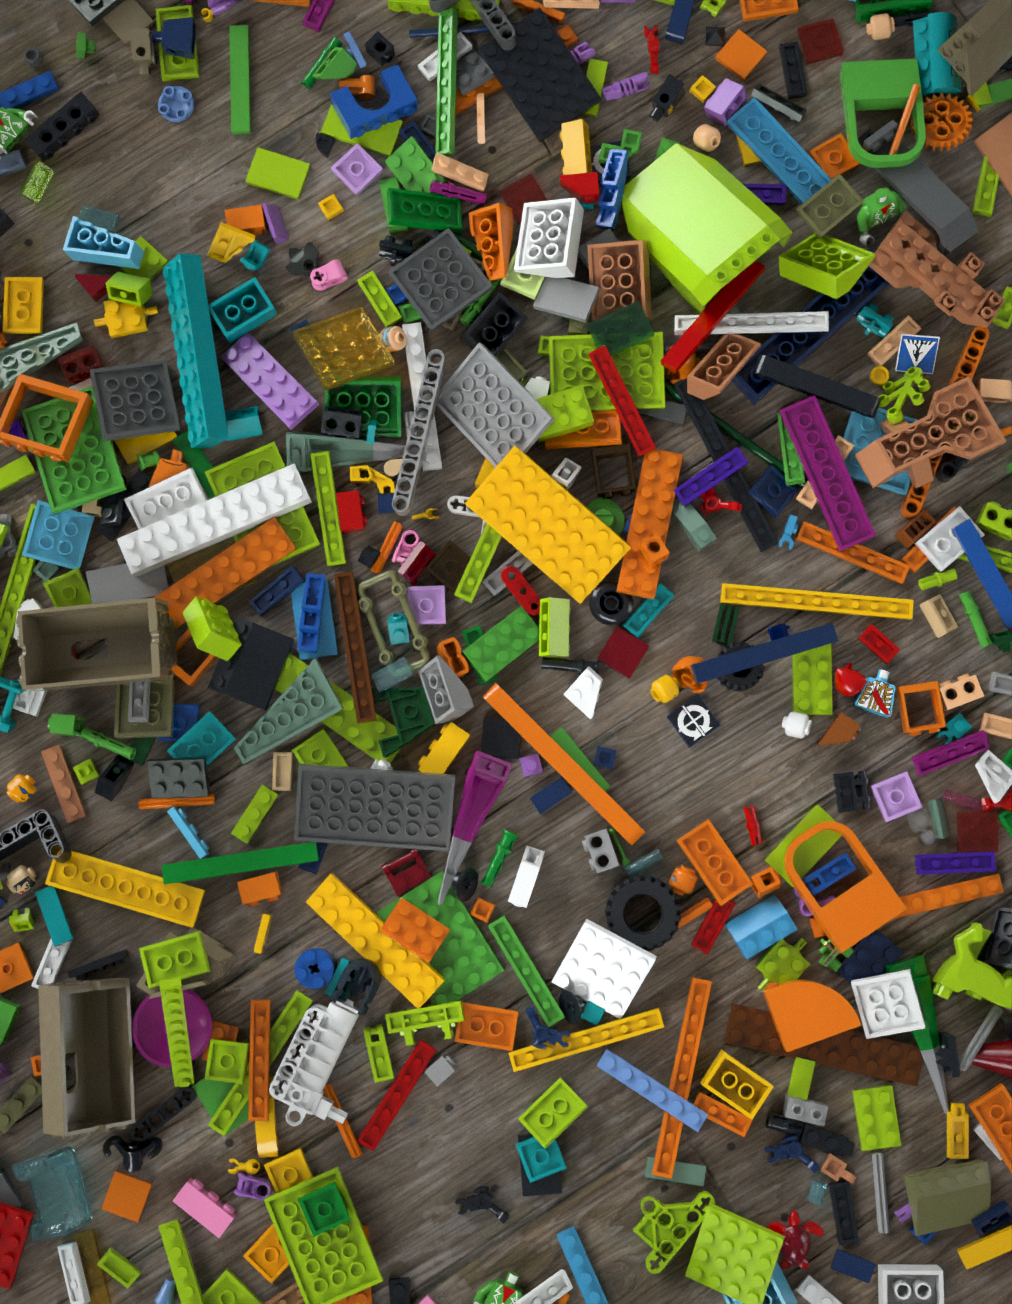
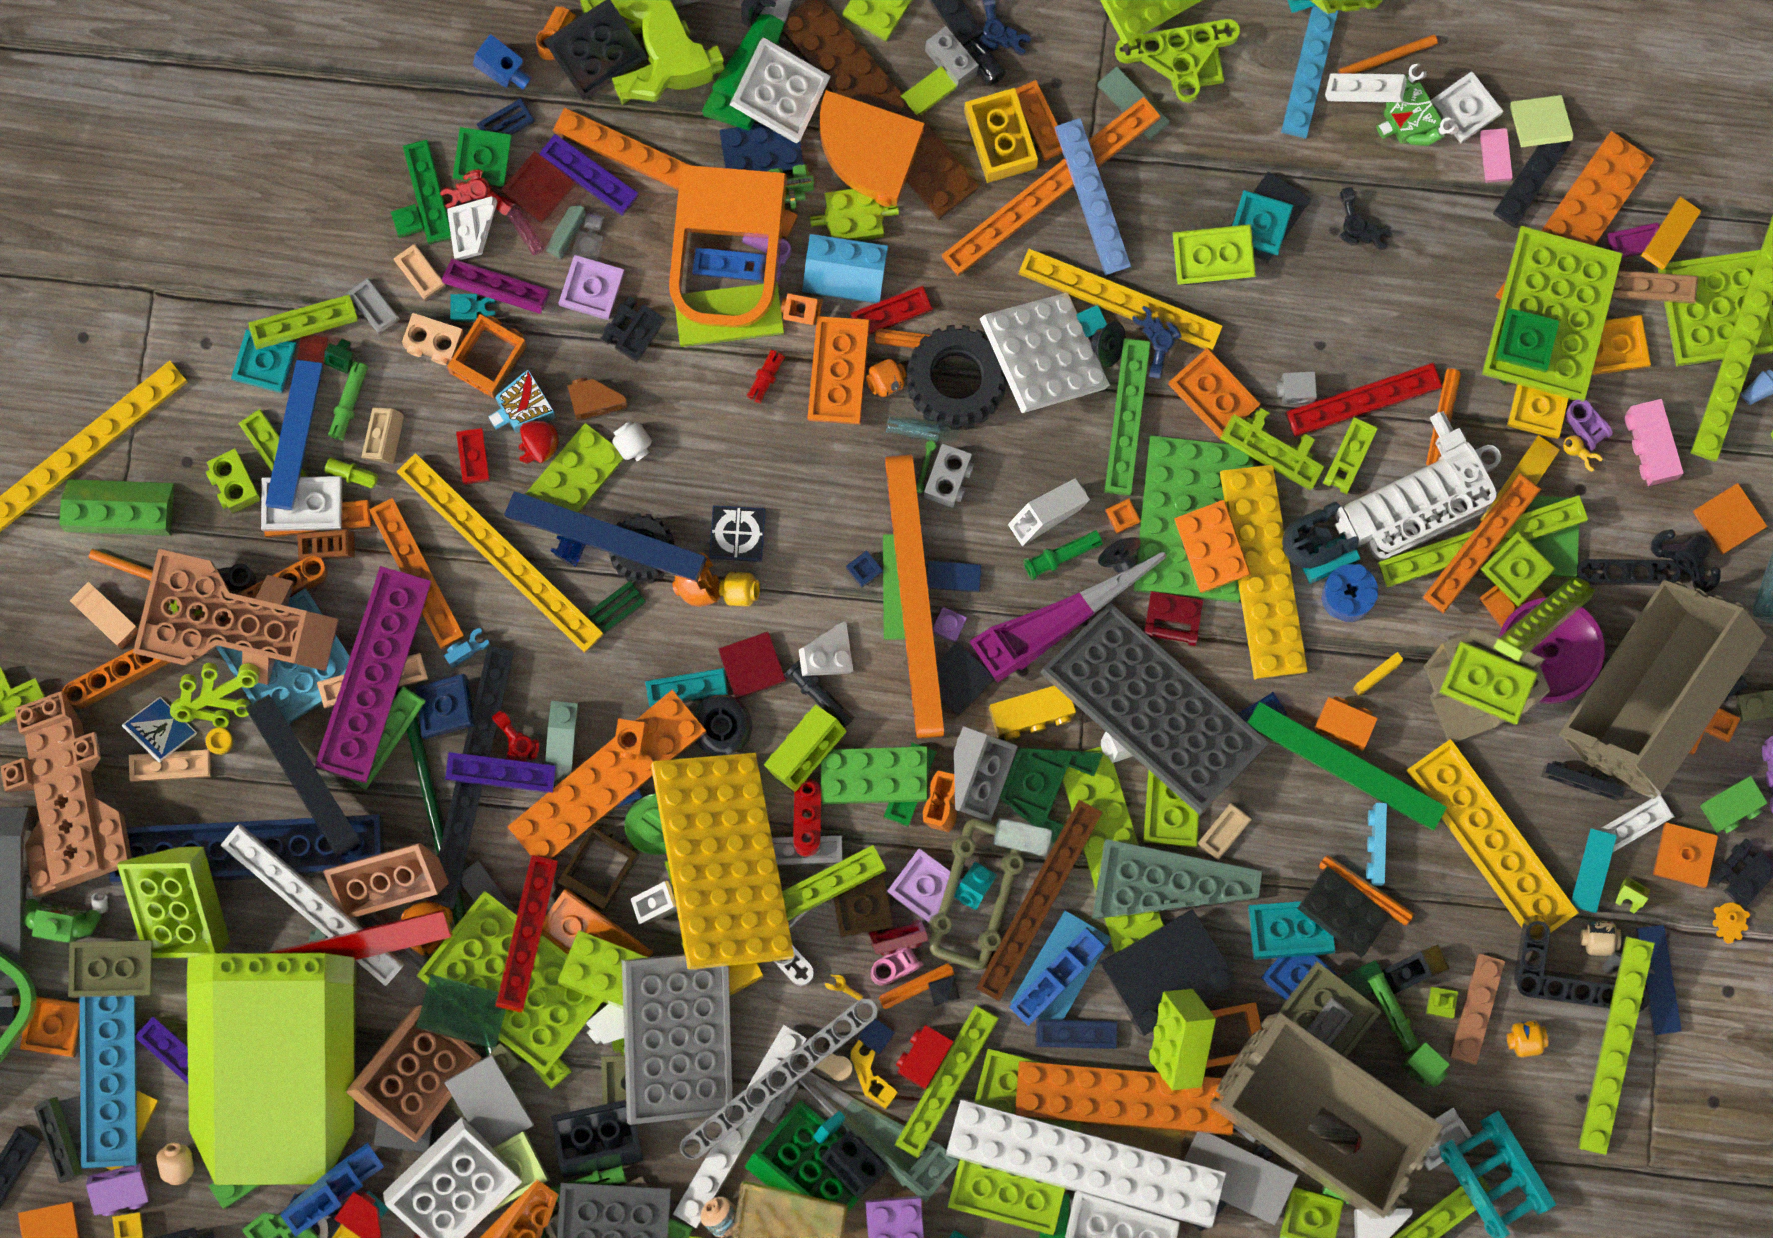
camera: 150 degrees left, 5 degrees down
lime plate [231,784,279,844] -> none
teal hips [856,303,893,338] -> none

